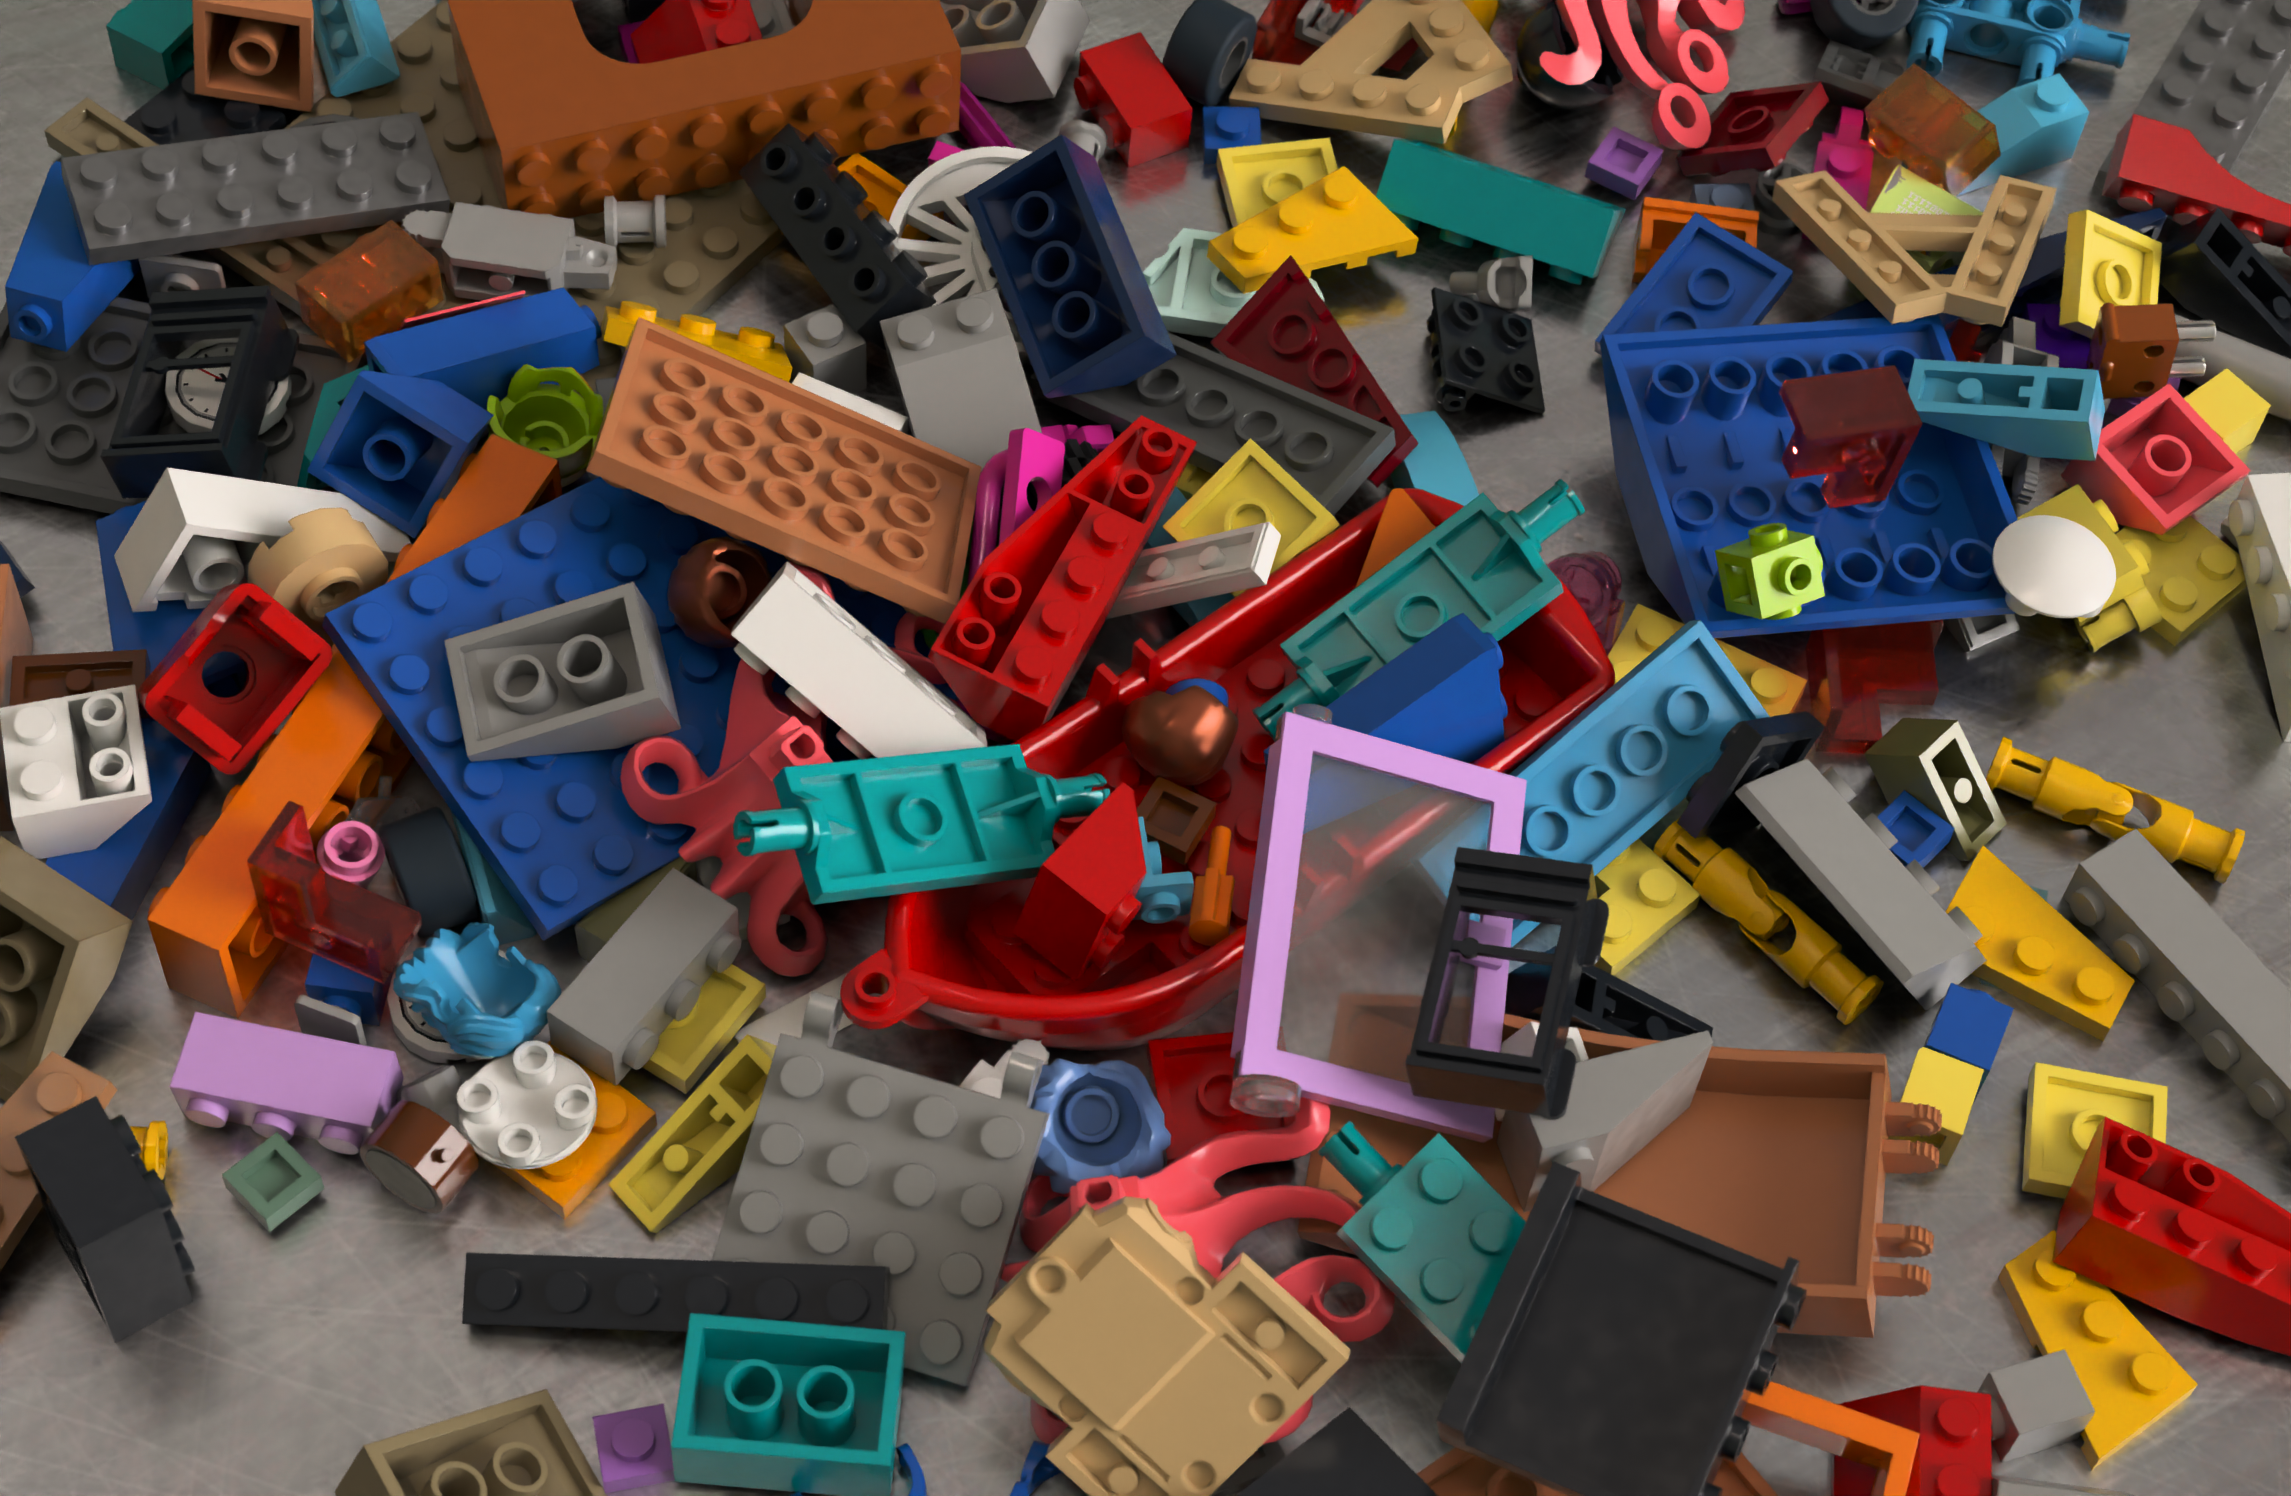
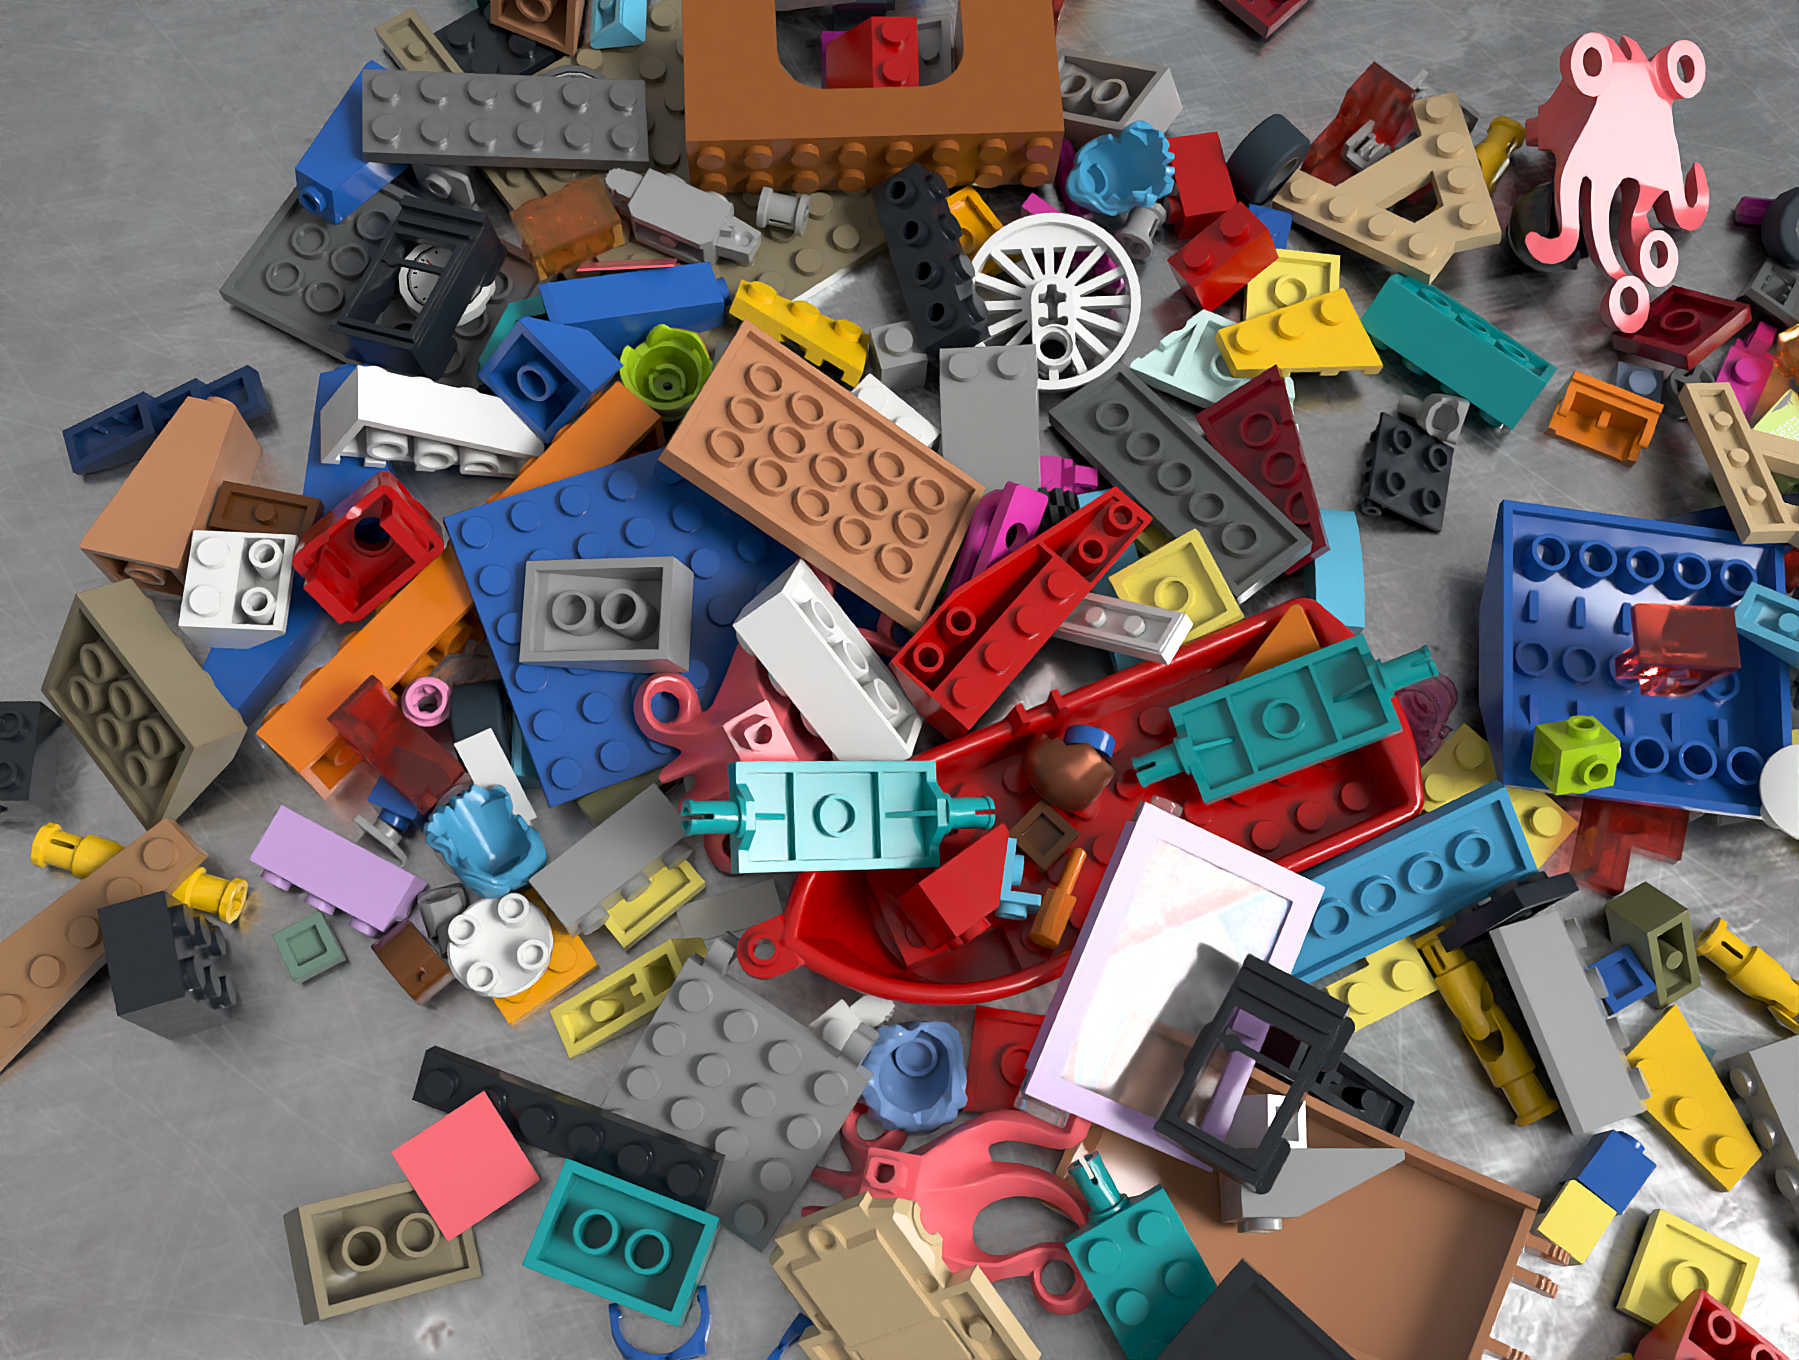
camera: 15 degrees right, 15 degrees up
tan piece [248,508,388,649] -> none
medium lavender plate [592,1403,675,1494] -> none
copper hair [667,536,772,649] -> none
dark blue slope [964,134,1177,398] -> none
blue slope [1264,613,1508,835] -> none
medium lavender plate [1585,126,1664,201] -> none
blue plate [1595,213,1793,355] -> none
none -> coral piece [391,1091,541,1242]
none -> white sticker [454,728,537,822]
none -> dark azure hair [1065,120,1175,217]
none -> red brick [1167,201,1279,312]

